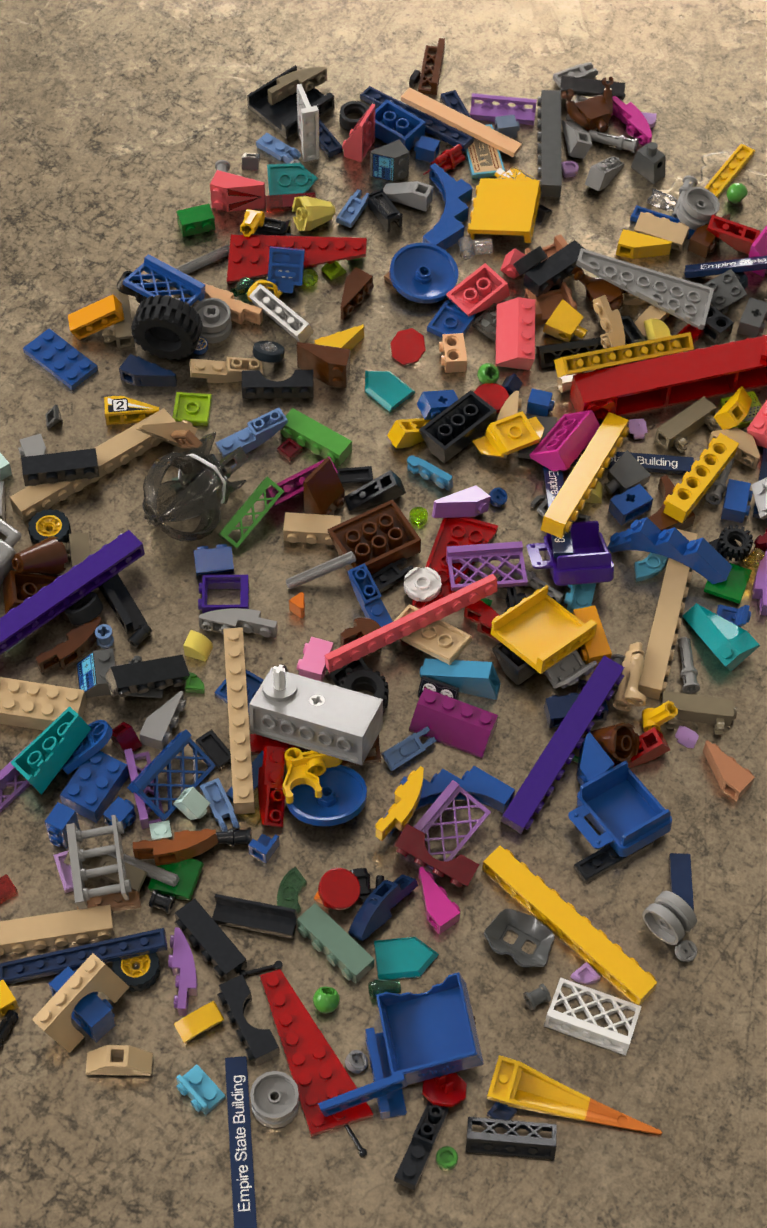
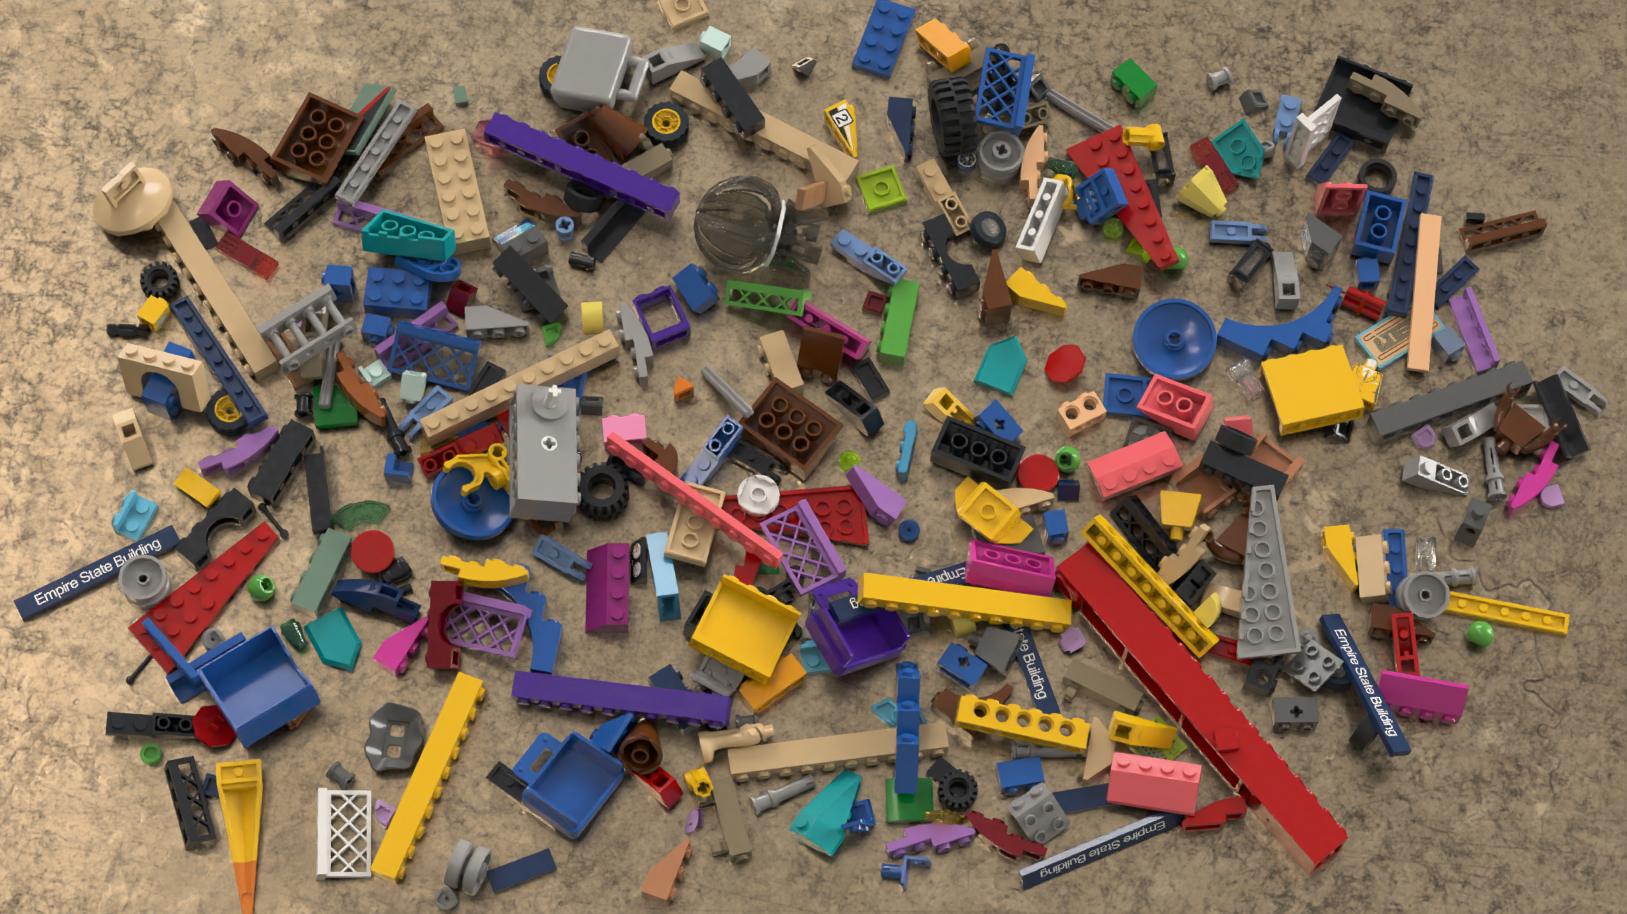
camera: 65 degrees right, 10 degrees up
coral slope [210,170,266,212] -> none

